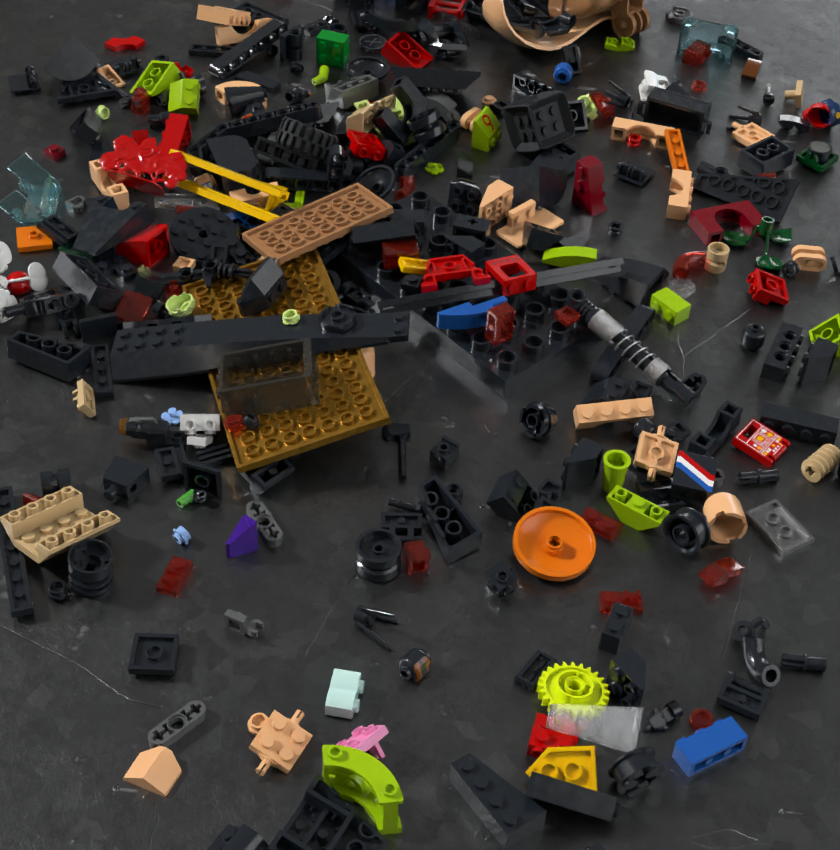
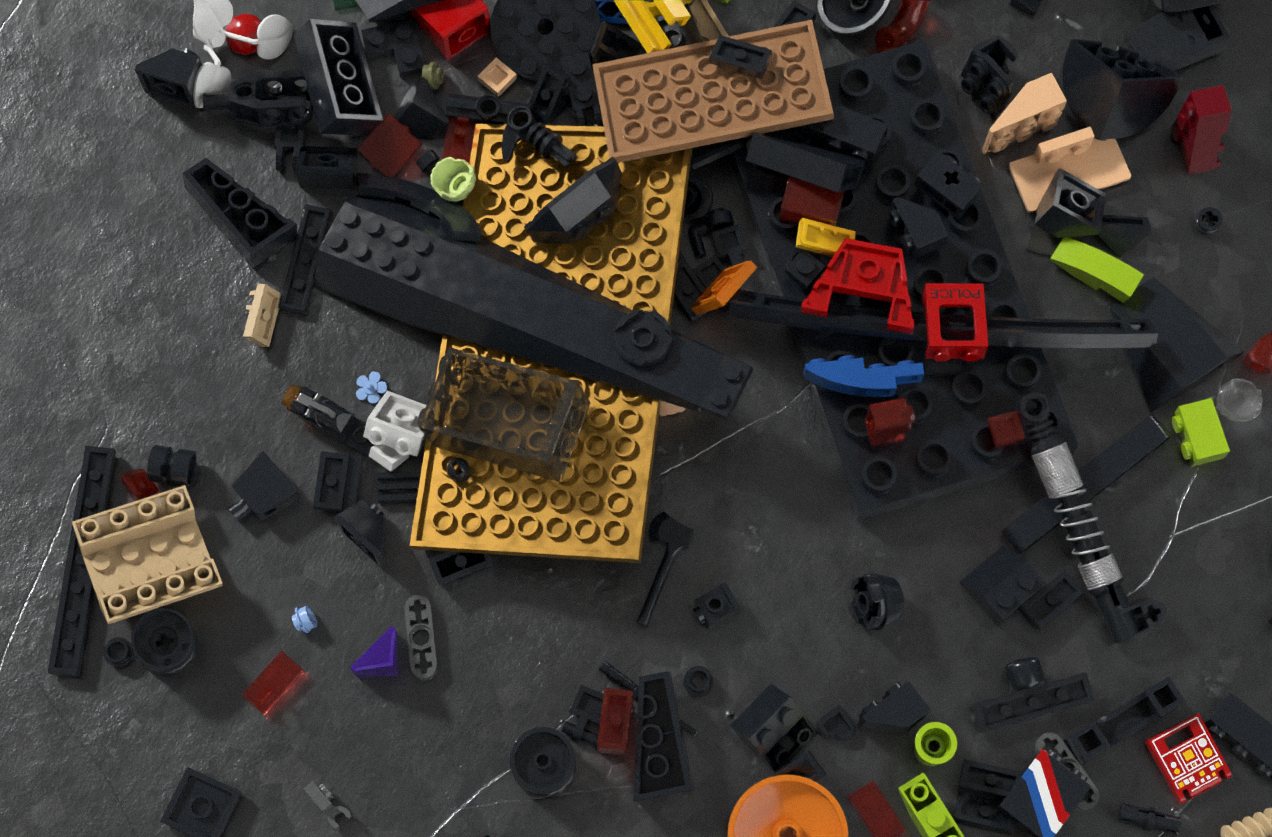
camera: 25 degrees right, 30 degrees up
arm [176,489,207,508] -> none
clear red plate [224,414,243,433] -> none
yellowish green plate [282,309,300,325] -> none
clear red brick [402,540,431,575] -> none
light nougat arch [573,397,654,430] -> none
light nougat plate [633,425,679,482] -> none
none -> clear red brick [597,688,634,755]
none -> orange plate [691,260,757,315]
none -> black plate [709,35,773,79]

